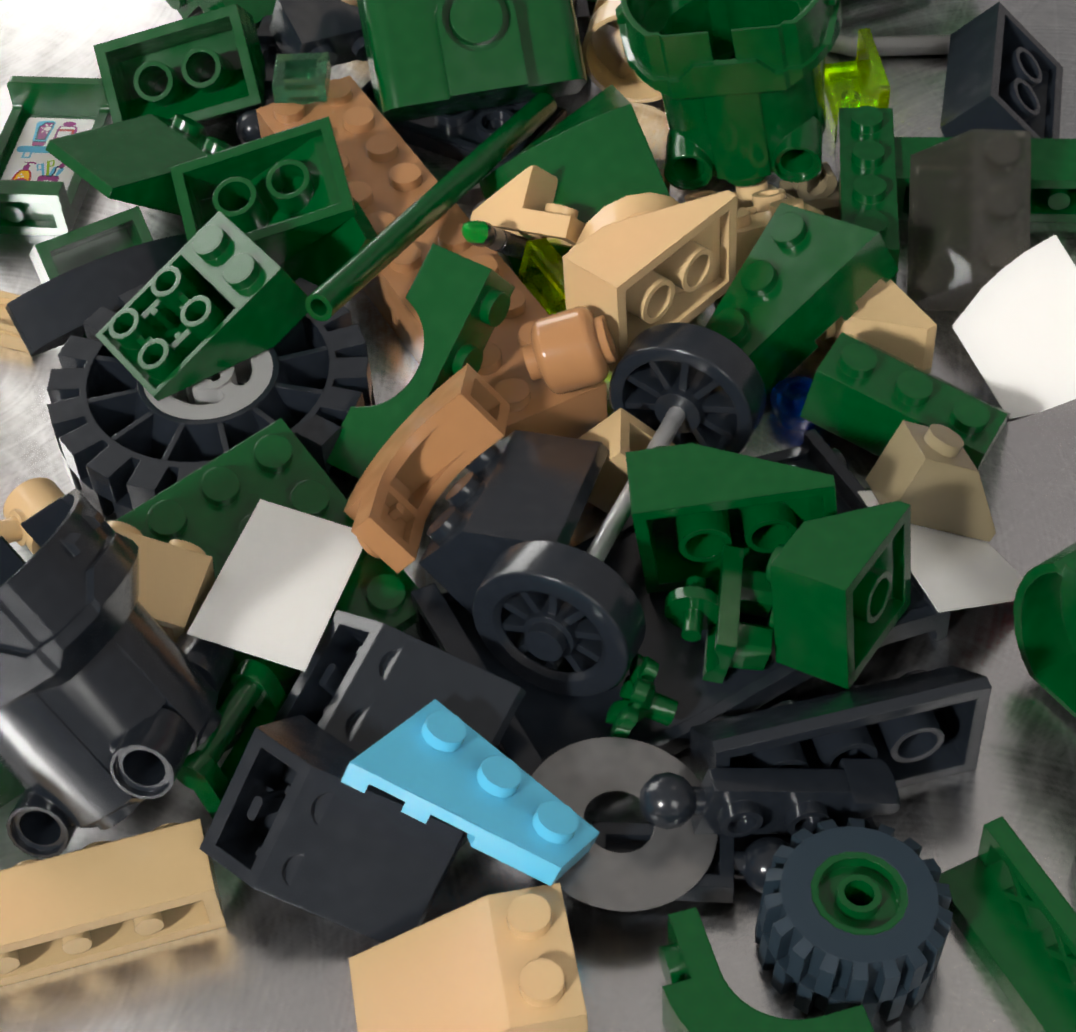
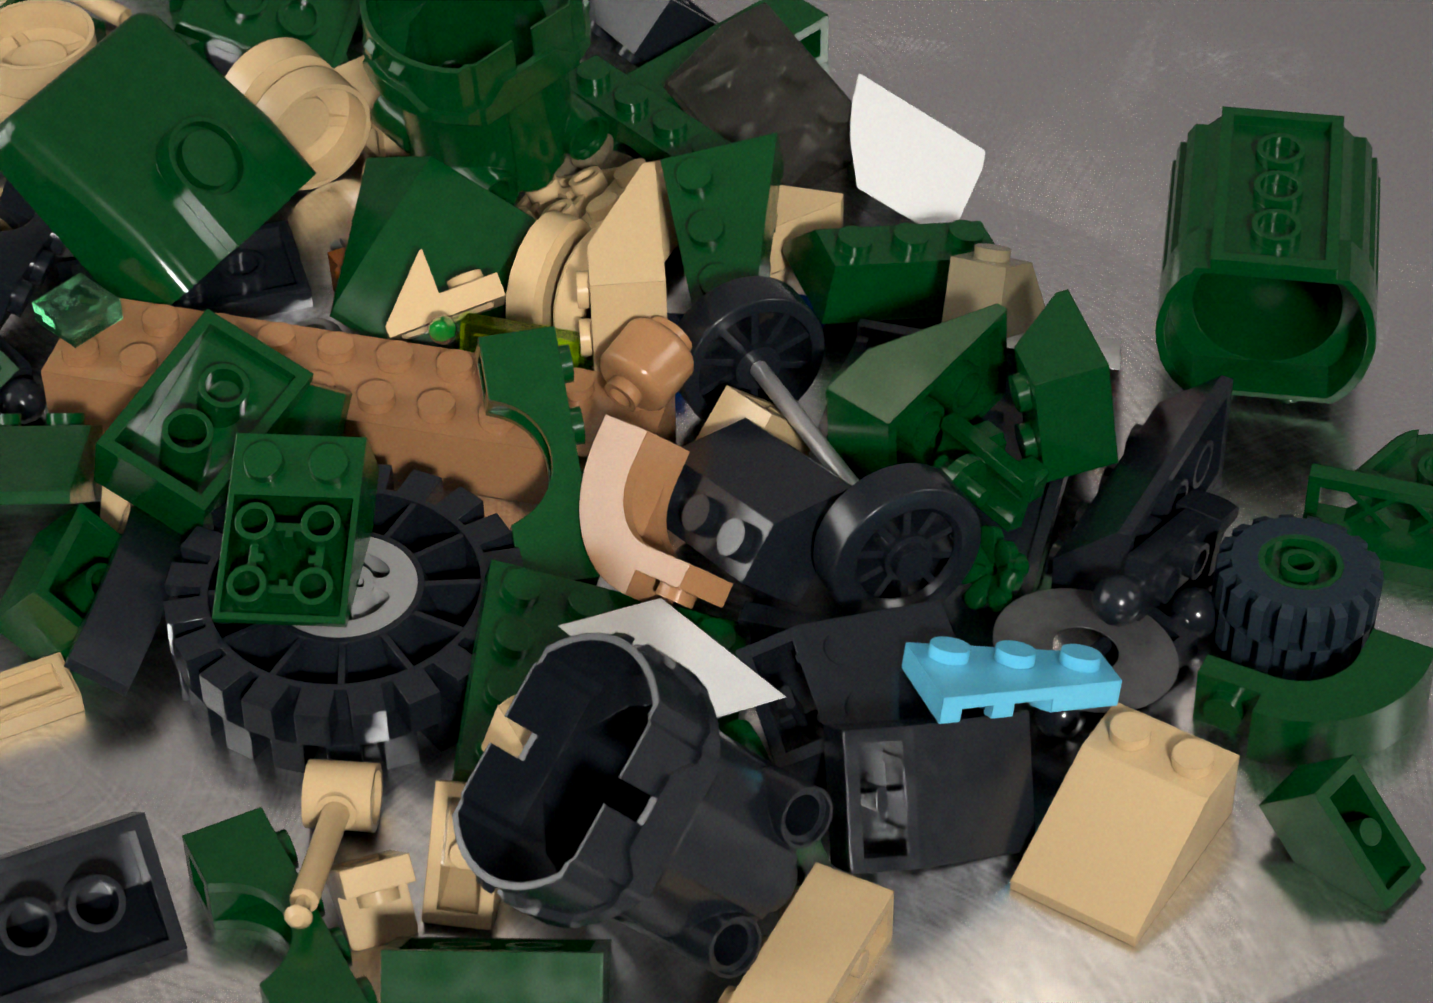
camera: 50 degrees left, 5 degrees down
dark green piece [305,93,557,321] -> none

